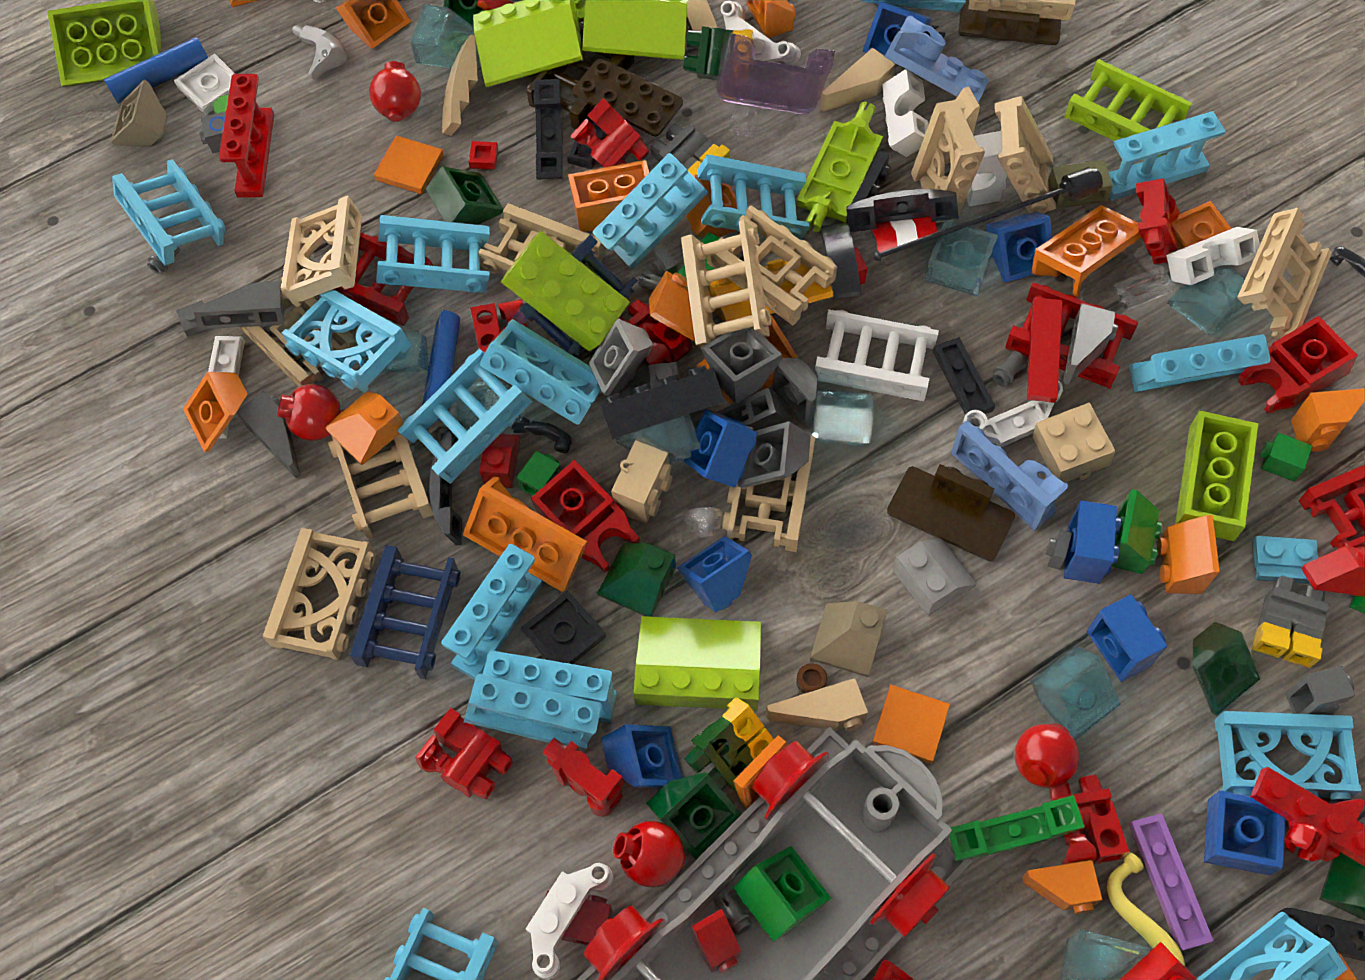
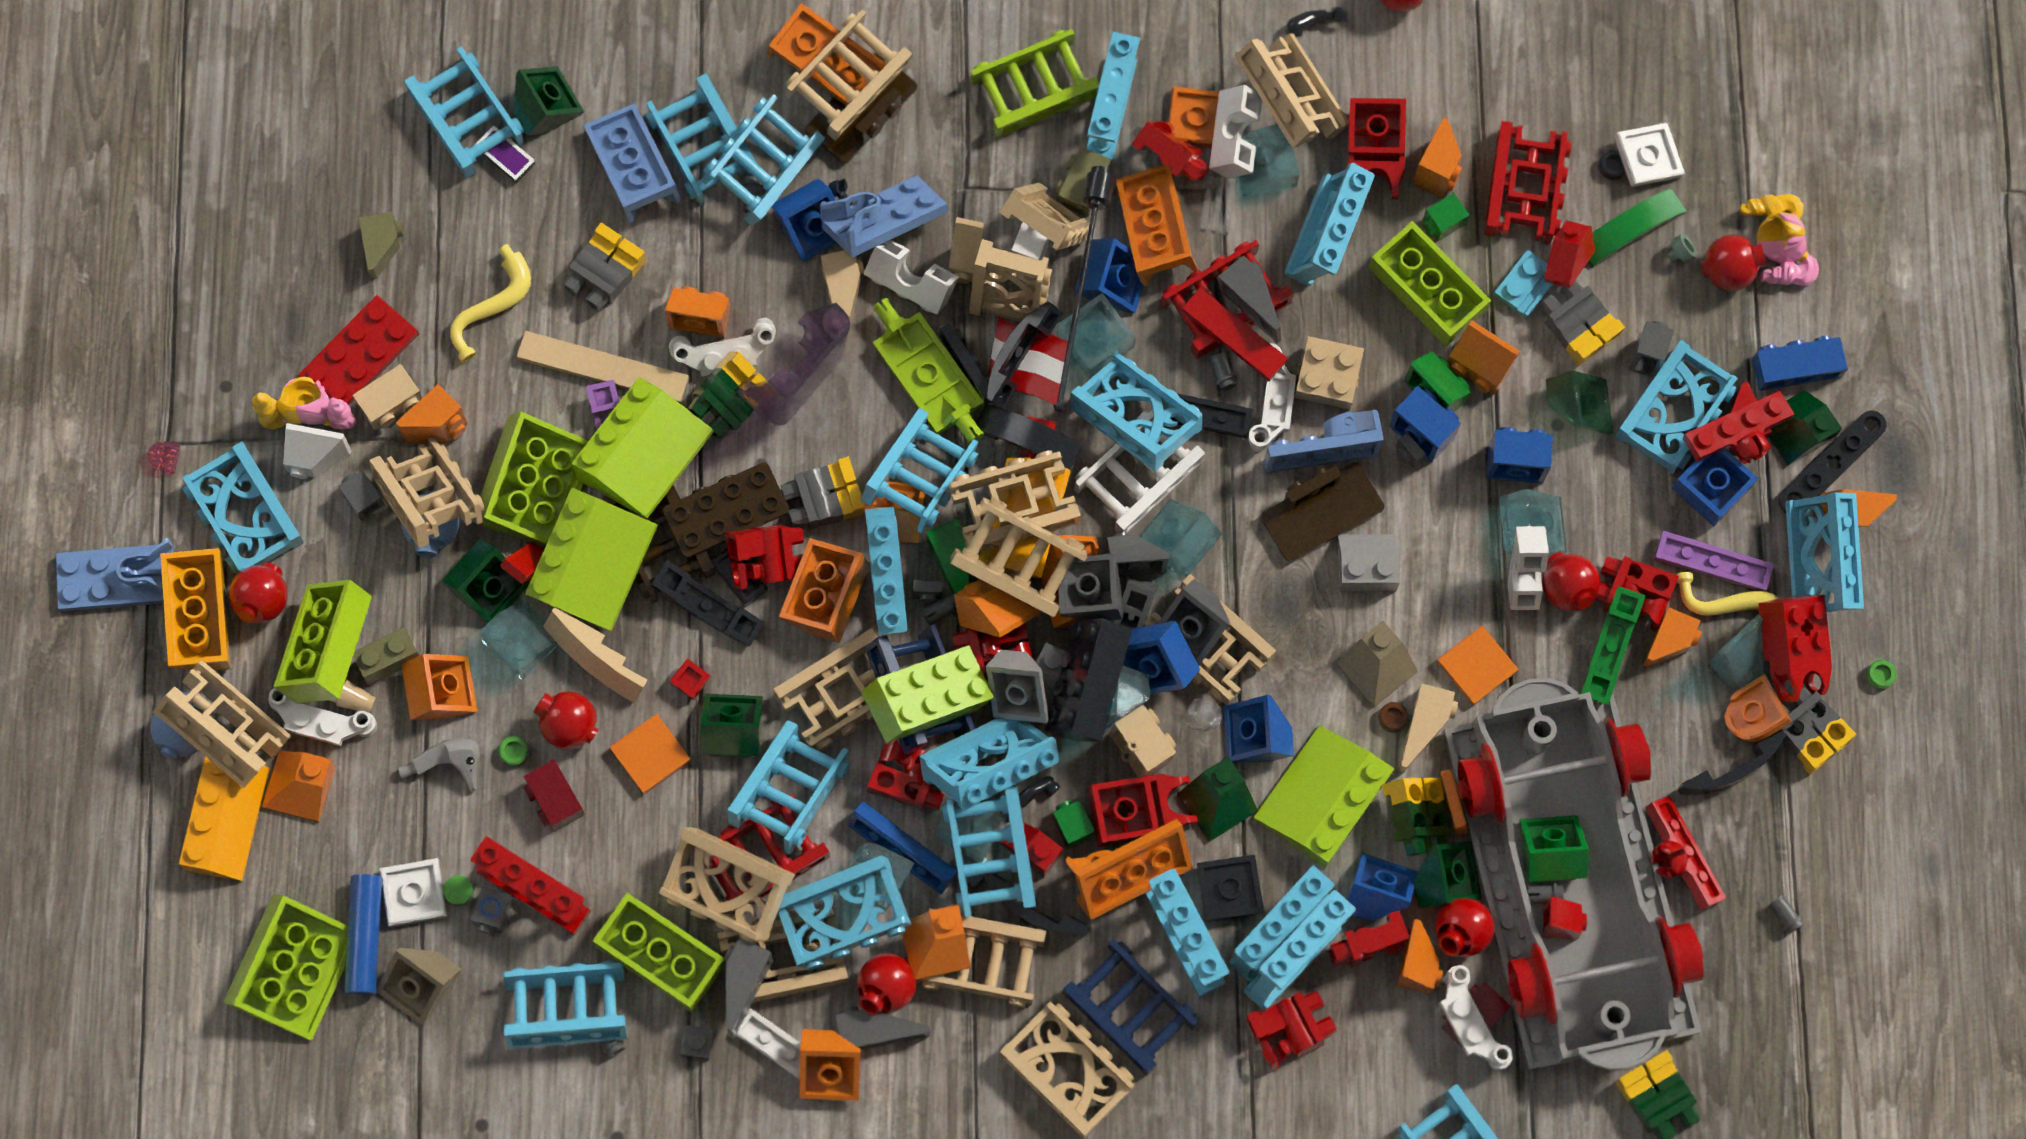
camera: 65 degrees left, 10 degrees up
none -> bright green tile [499,736,529,767]
none -> dark red brick [523,759,585,832]
none -> lime brick [593,893,726,1013]
none -> medium azure fence [1071,353,1202,472]
none -> orange slope [1396,919,1443,994]
none -> white arch [1507,526,1549,610]

